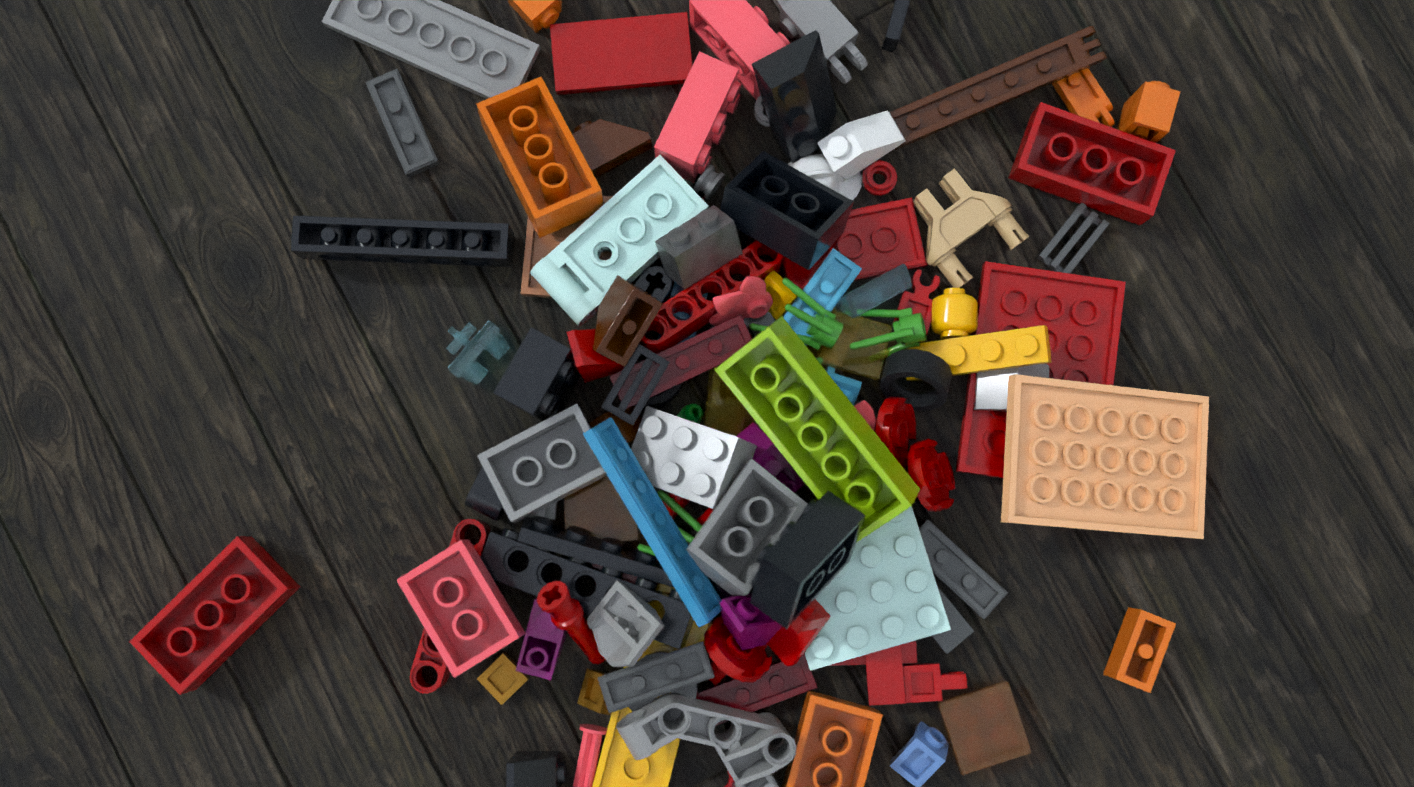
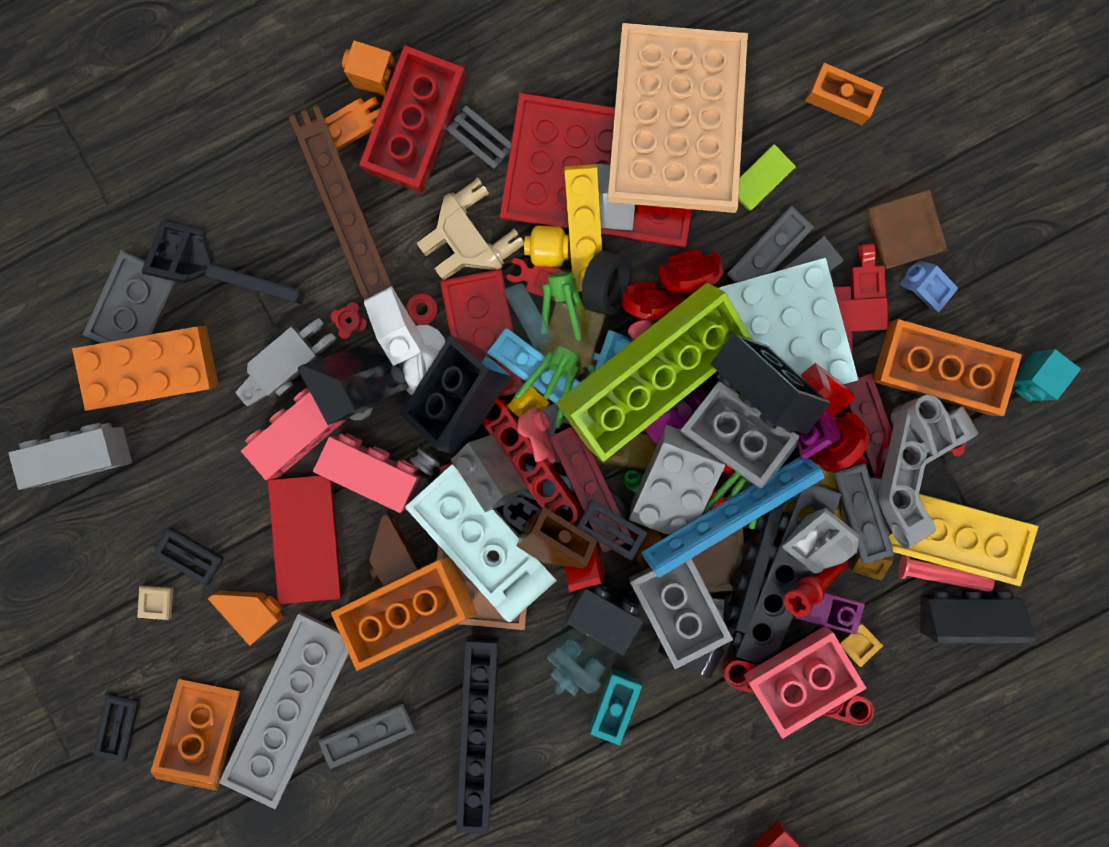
camera: 90 degrees left, 5 degrees up
none -> red plate [331,302,367,339]
none -> teal brick [590,668,642,745]
none -> lime tile [738,144,796,212]

